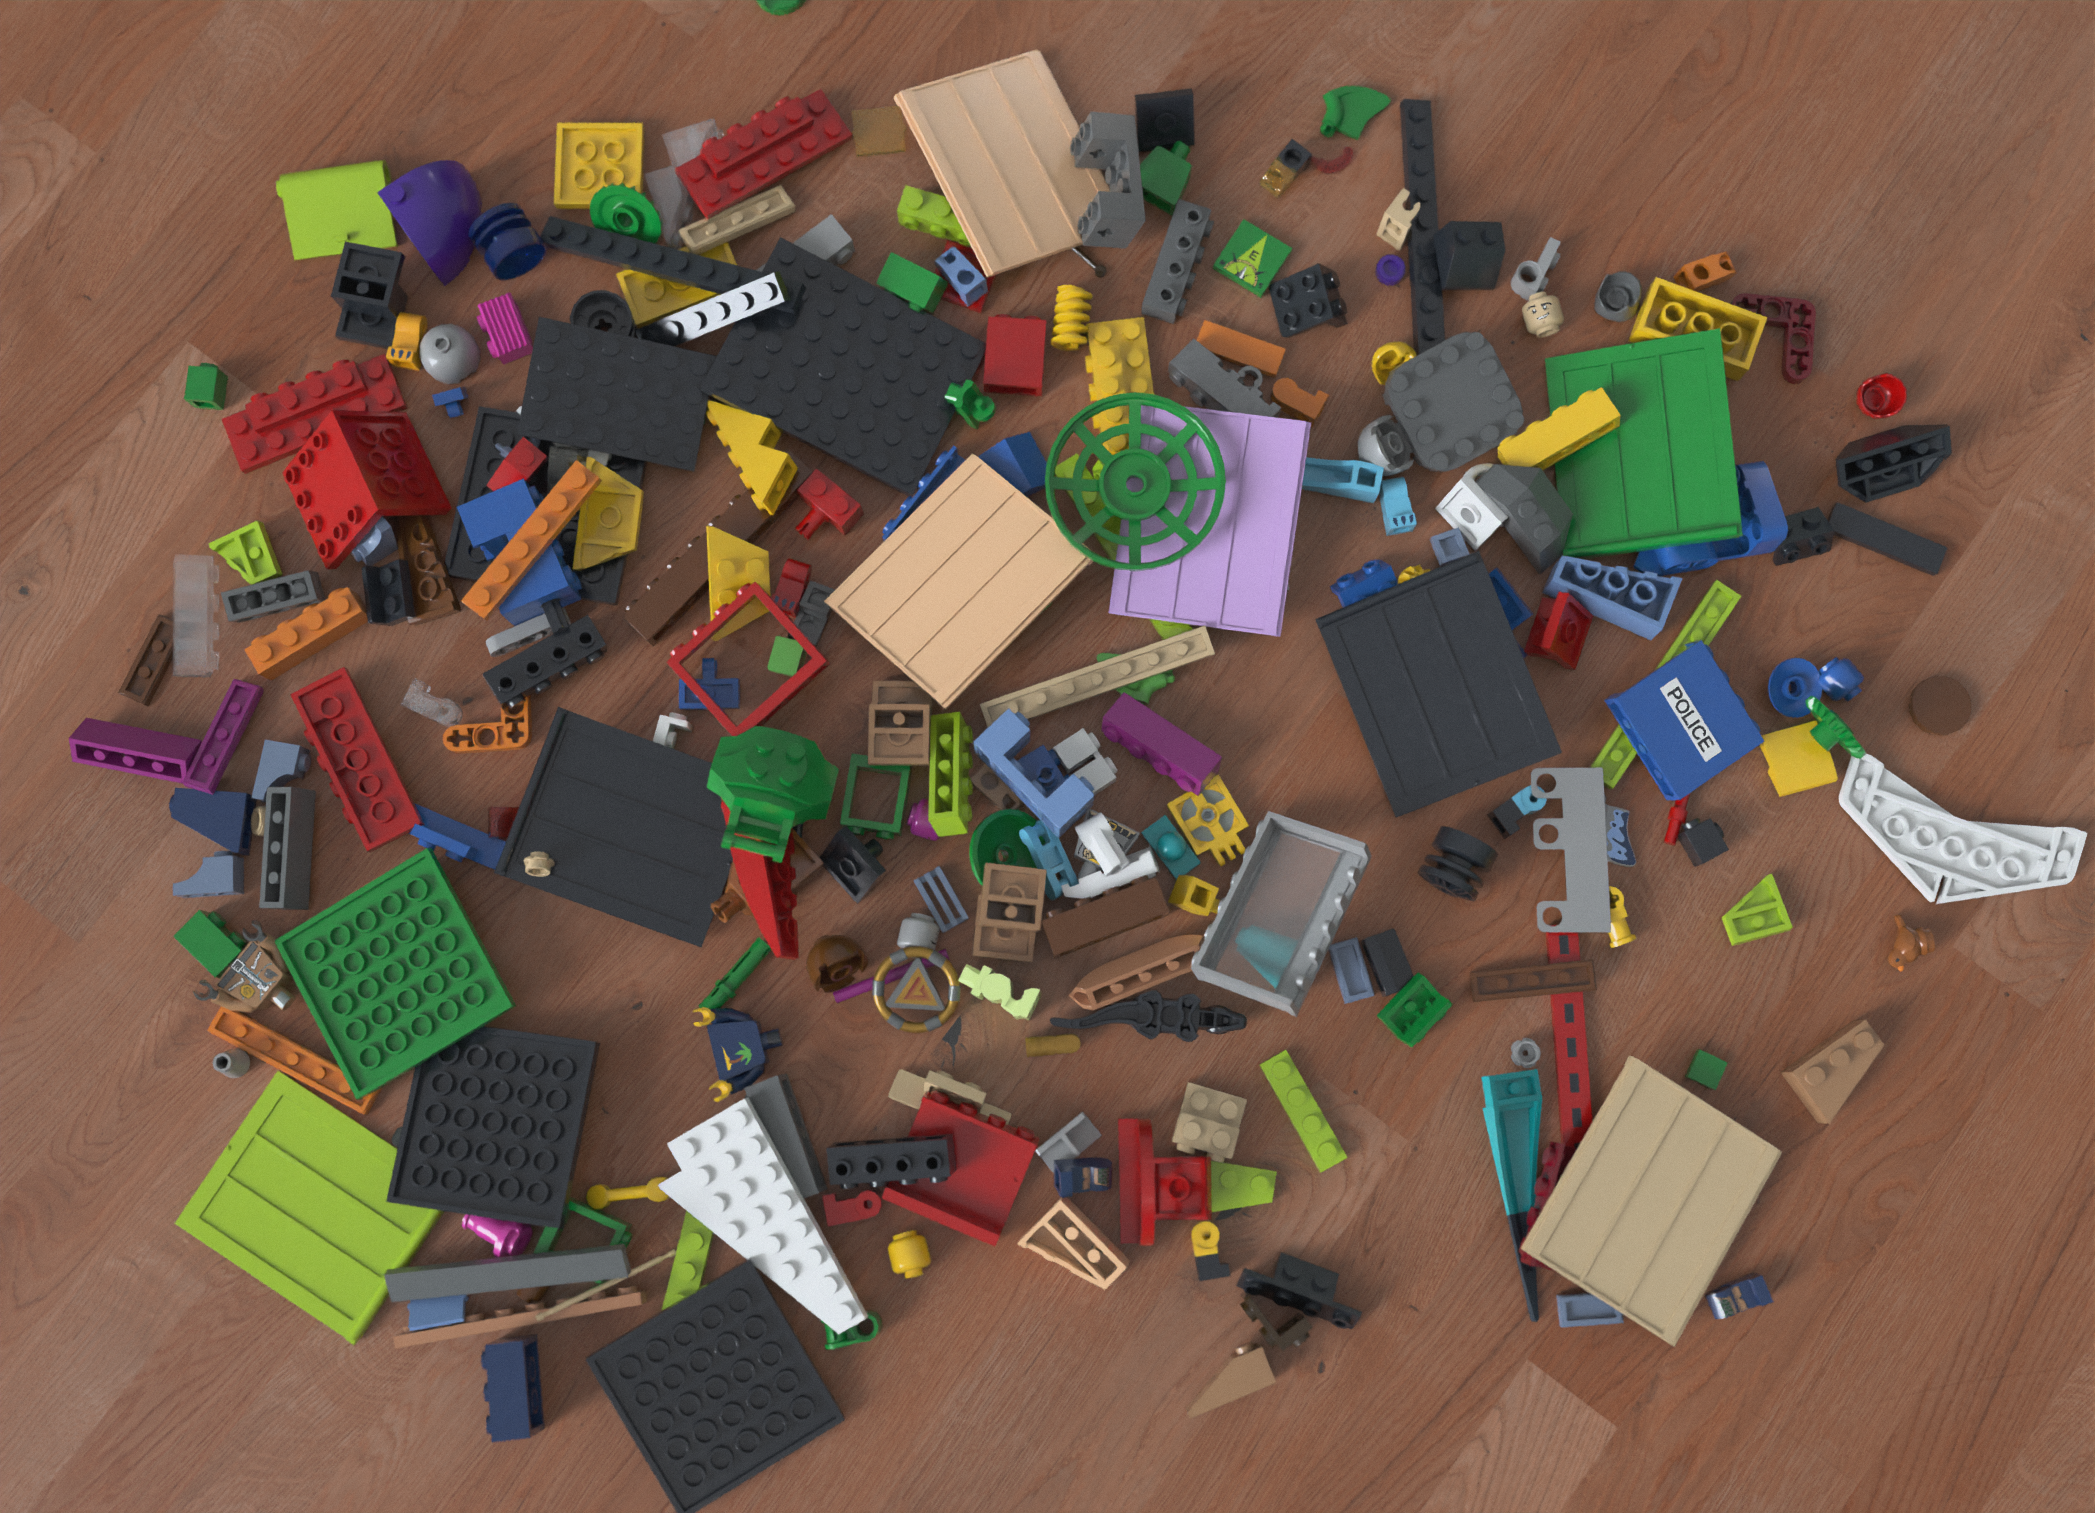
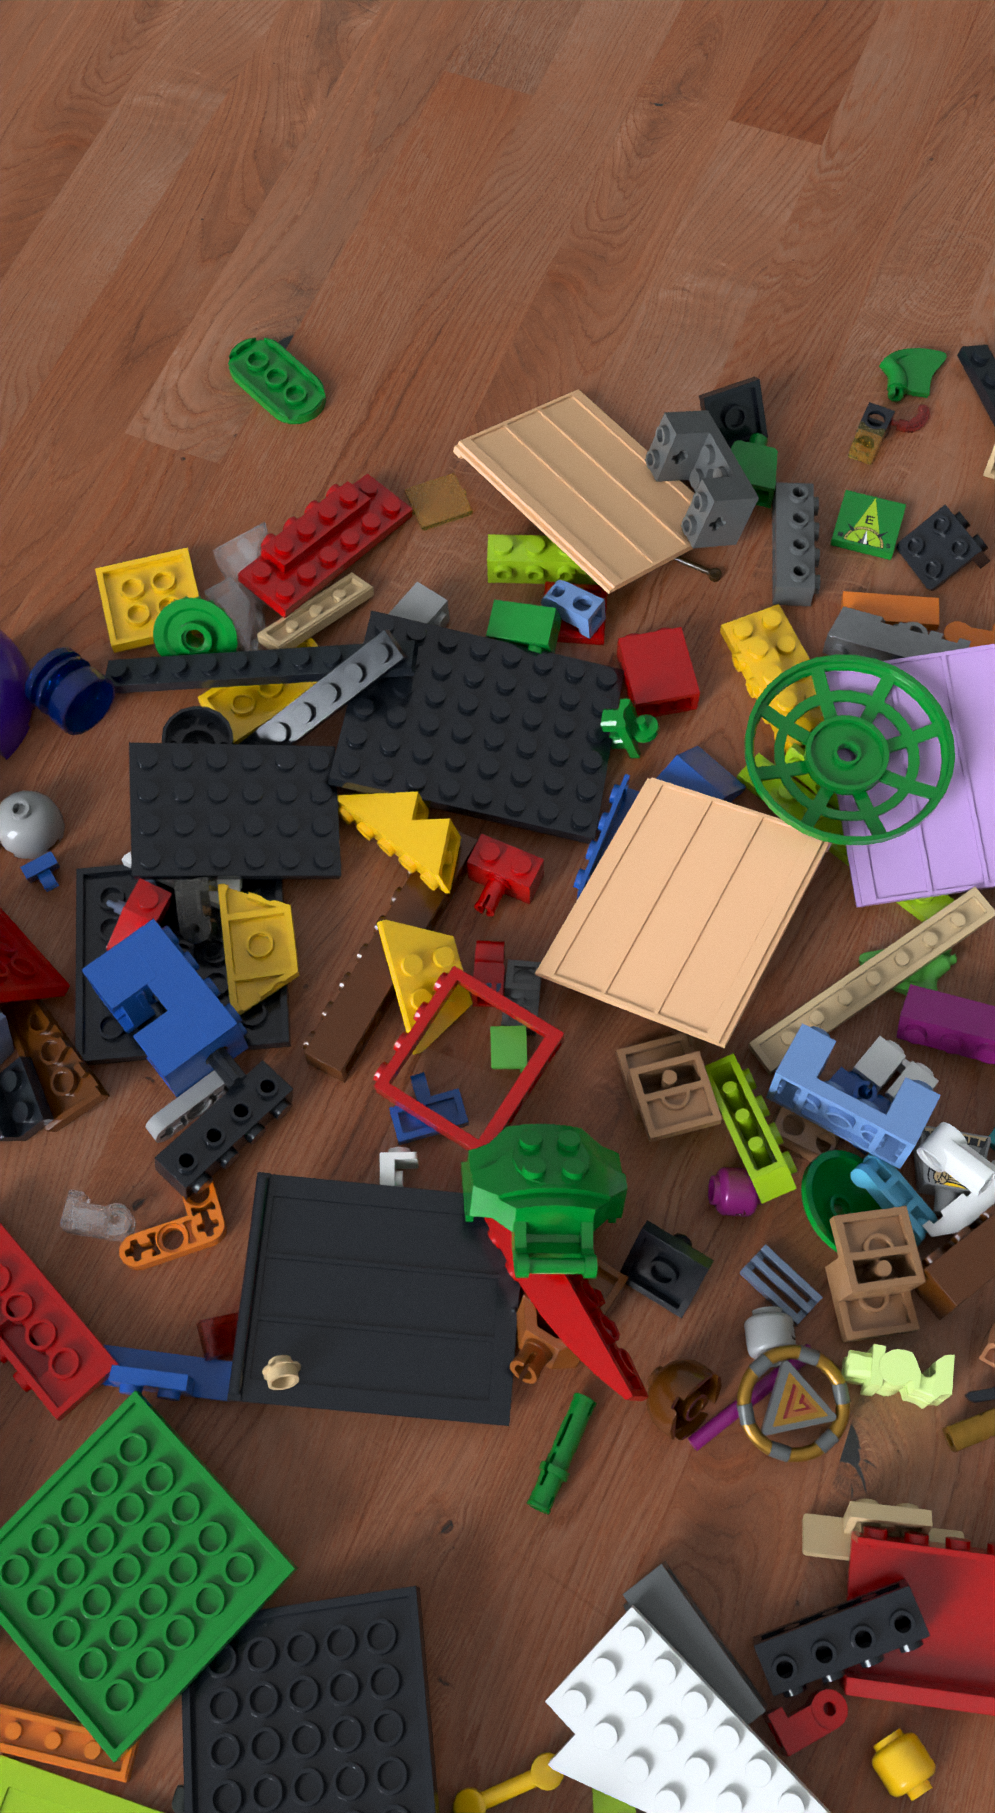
camera: 15 degrees left, 15 degrees down
orange plate [461,460,602,621] -> none
dark pink brick [477,293,533,365] -> none
dark blue torso [693,1007,783,1102] -> none
green window [840,753,913,840] -> none
yellow piece [1050,285,1093,351] -> none

